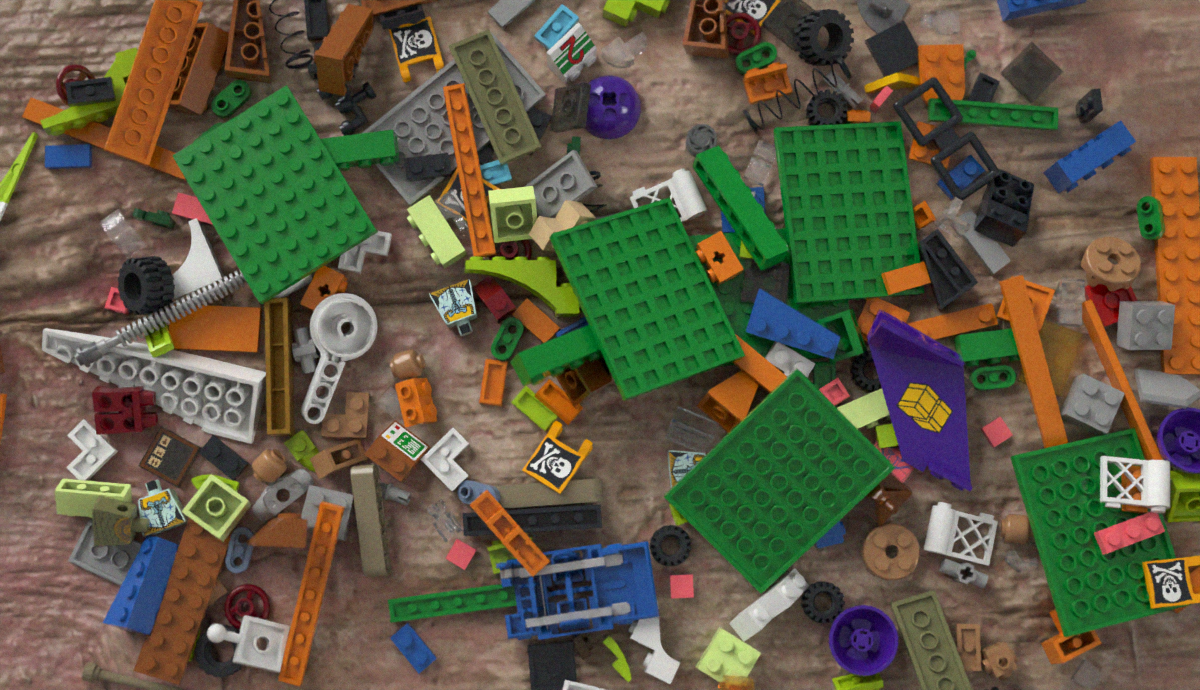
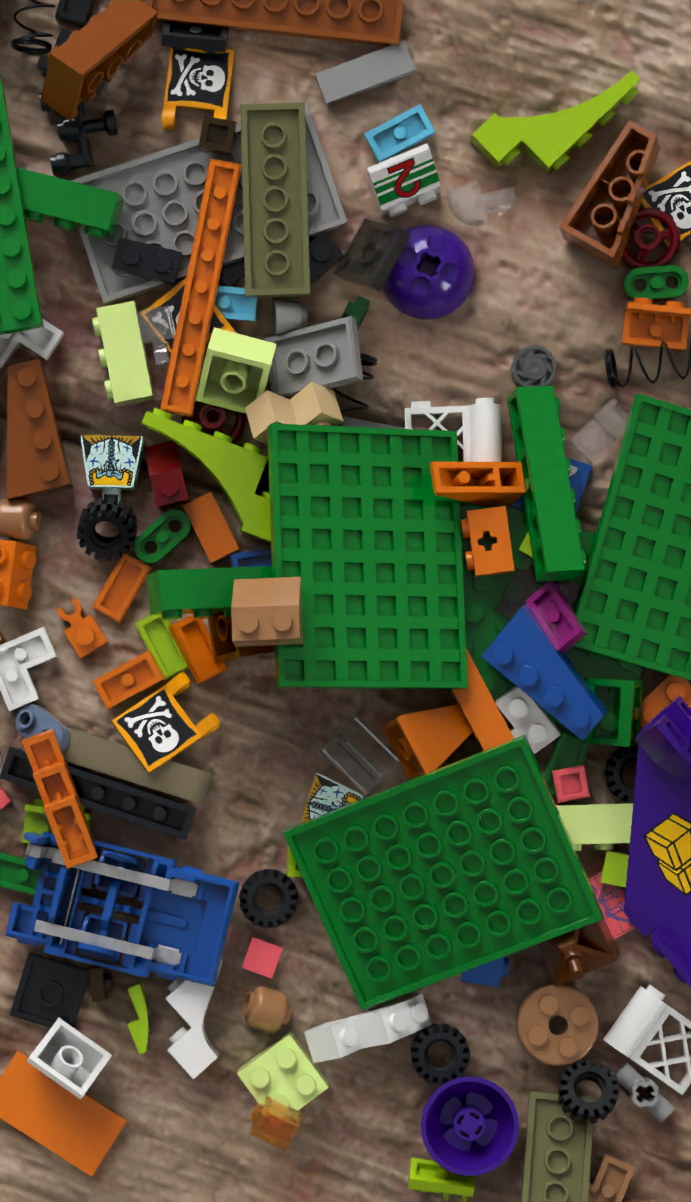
camera: 30 degrees right, 5 degrees up
none -> dark orange wedge [7,358,74,500]
none -> orange plate [57,598,108,659]
none -> black tyre [77,498,137,561]
none -> orange plate [92,650,166,709]
none -> dark brown plate [198,116,237,156]
none -> medium nougat slope [231,577,303,647]
none -> medium nougat head [241,986,292,1033]
none -> light grey hat [272,299,307,335]
none -> orange slope [430,462,526,506]
none -> magenta plate [526,581,588,654]
none -> black tyre [558,1059,620,1124]

